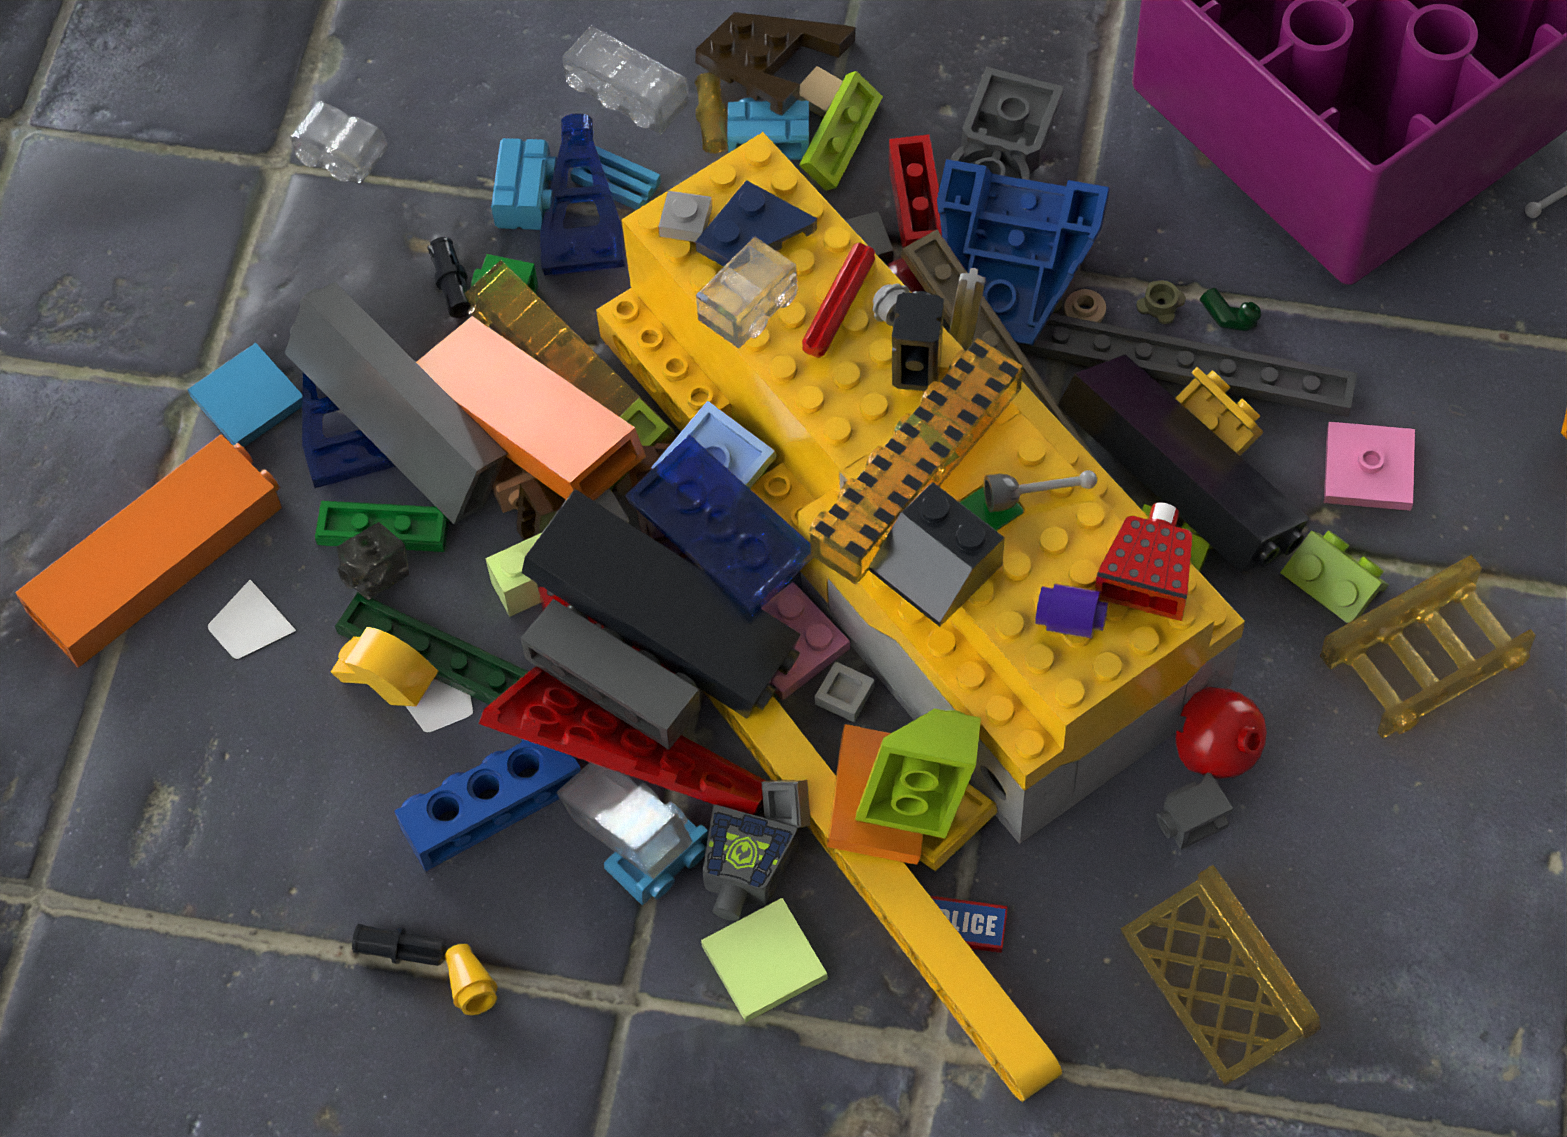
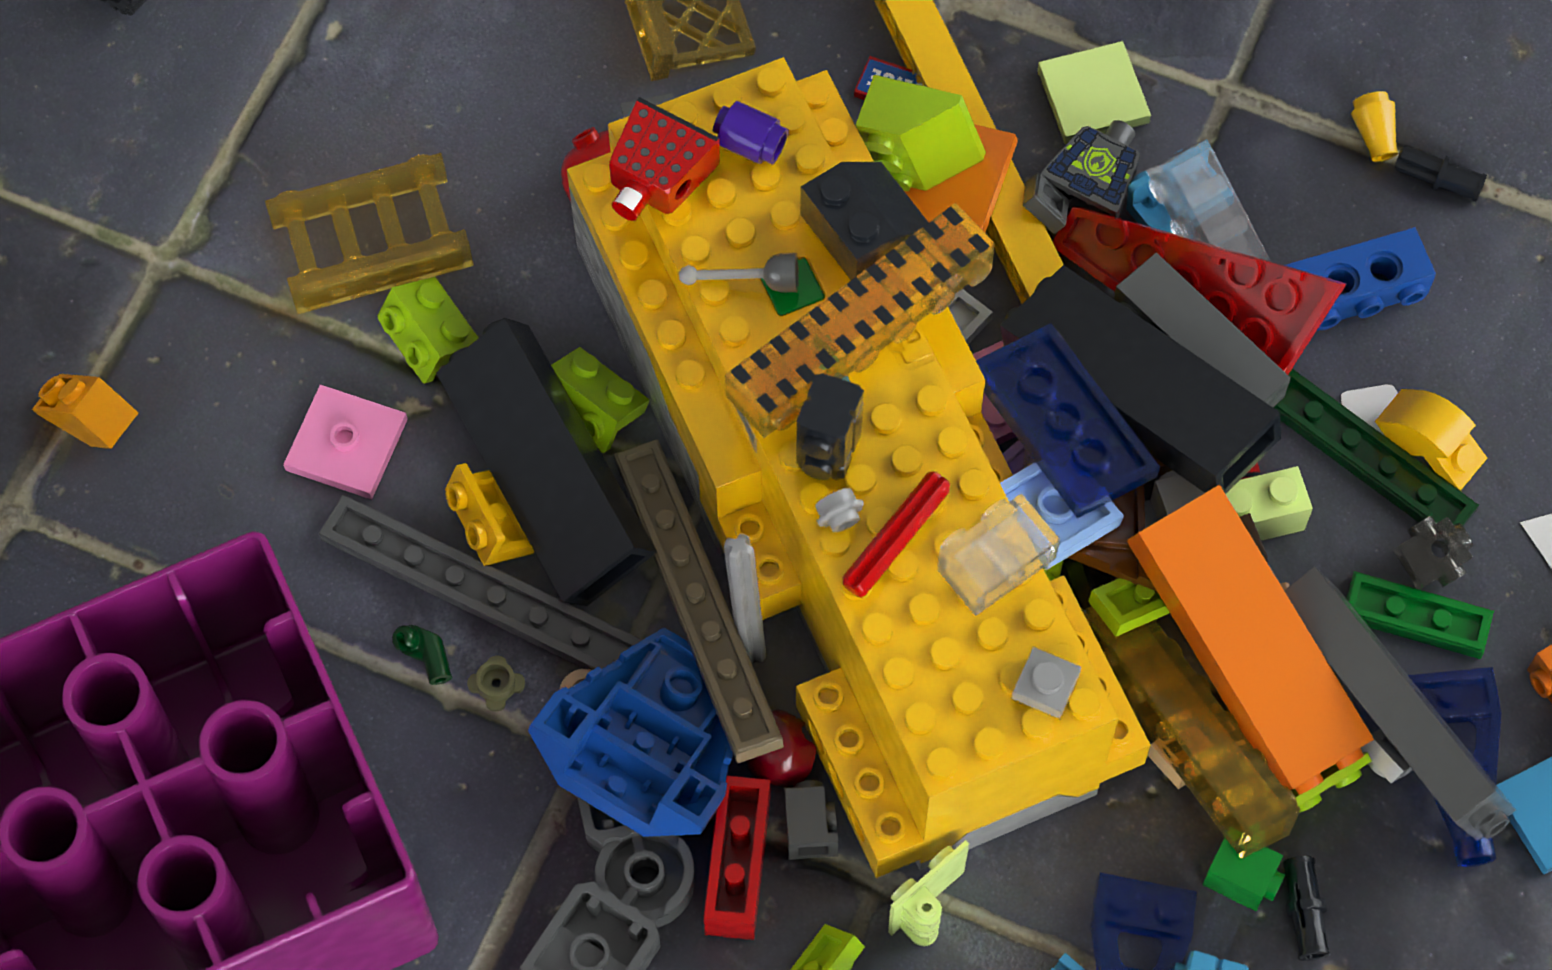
camera: 170 degrees left, 5 degrees up
dark blue wing [696,180,817,271] -> none

